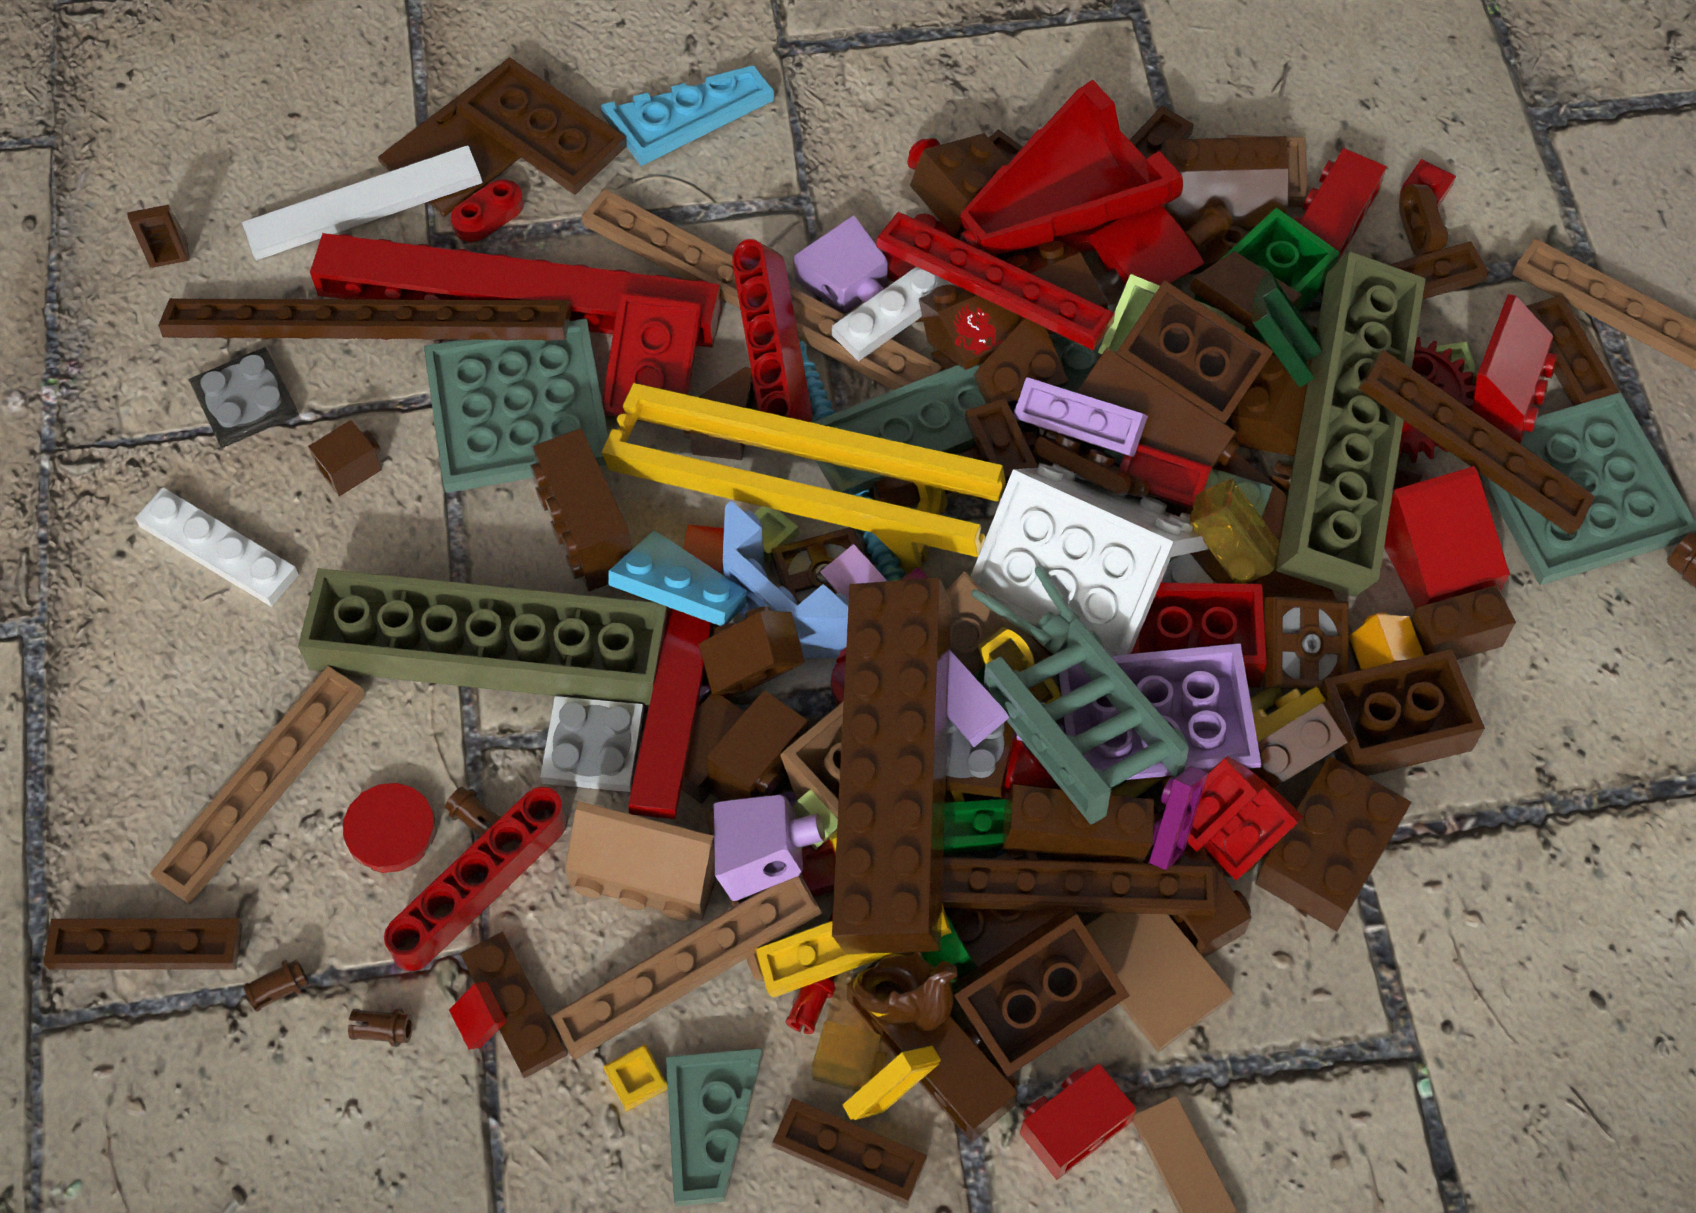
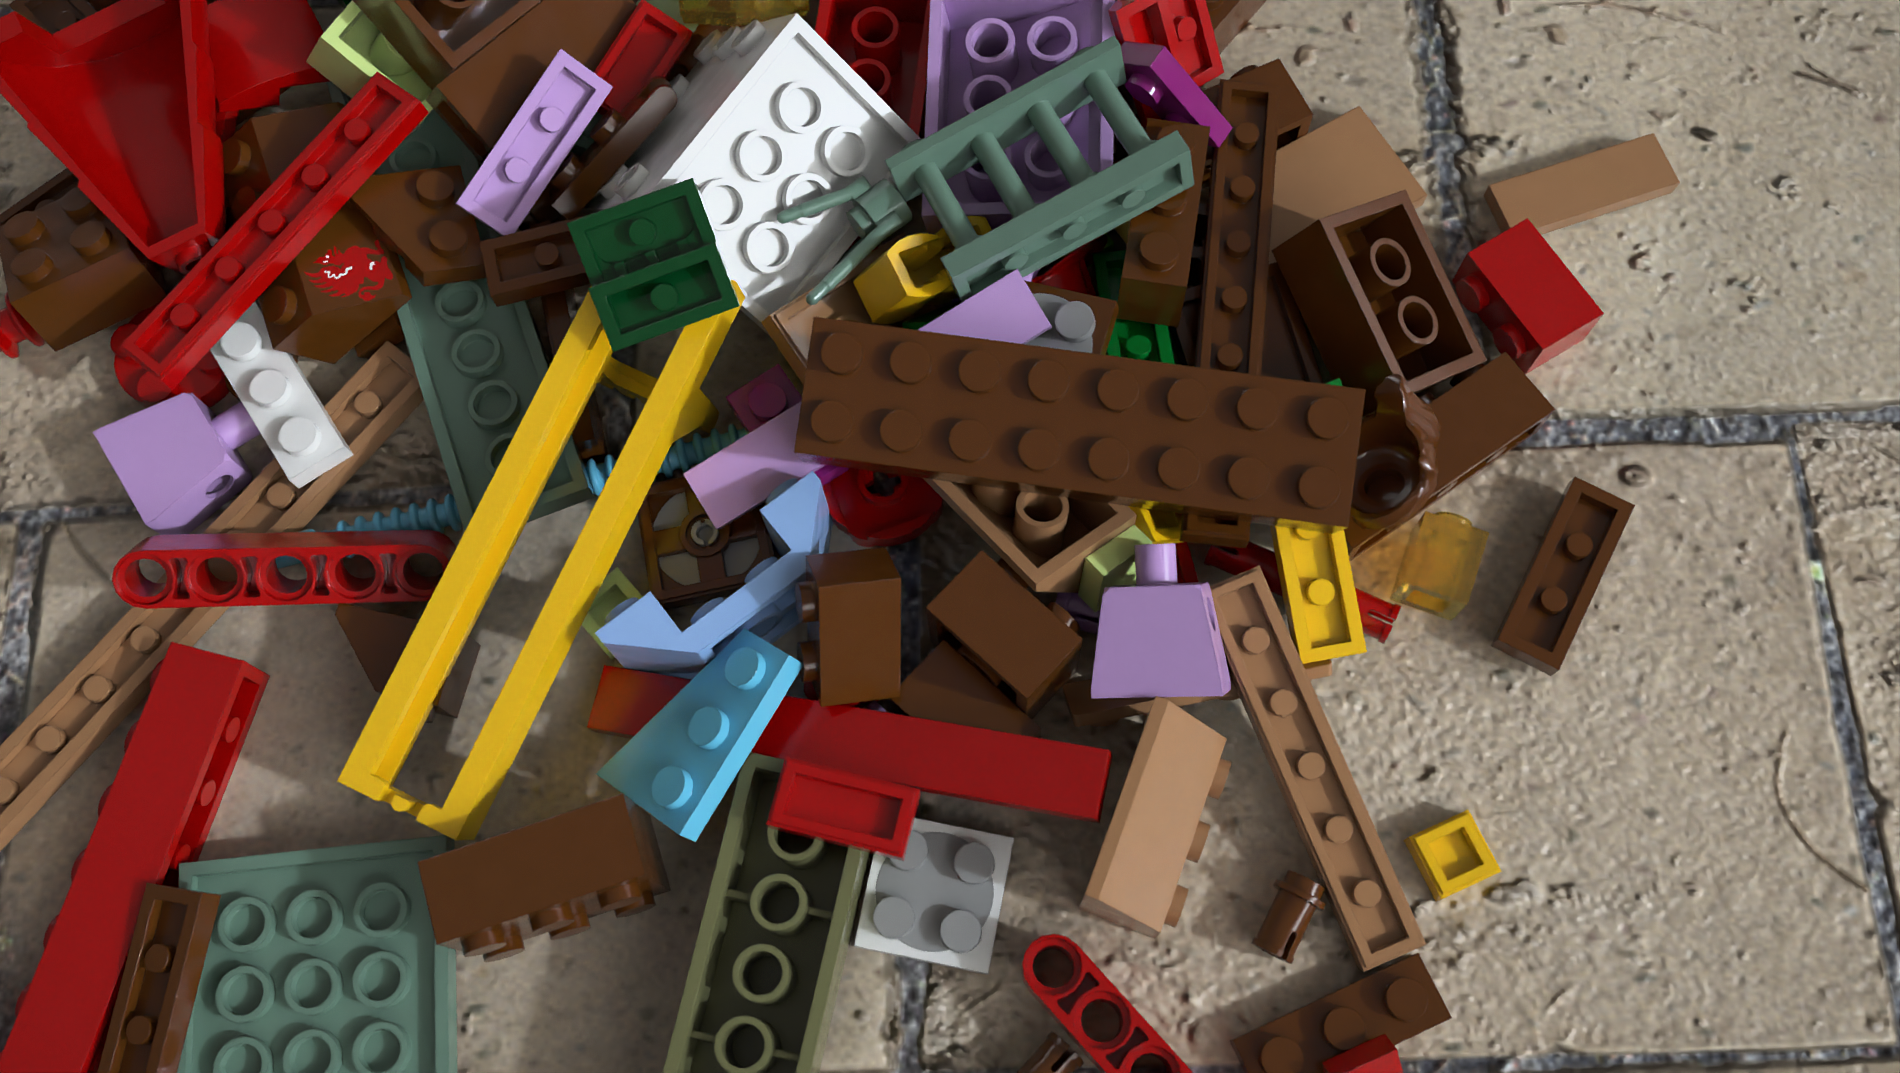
camera: 80 degrees left, 10 degrees up
red tile [602,292,703,422] -> none
sand green wing [666,1048,763,1206] -> none
yellow tile [843,1046,941,1120] -> none
none -> dark green slope [567,178,740,352]
none -> red tile [766,757,921,861]
none -> reddish brown pin [1251,870,1326,964]

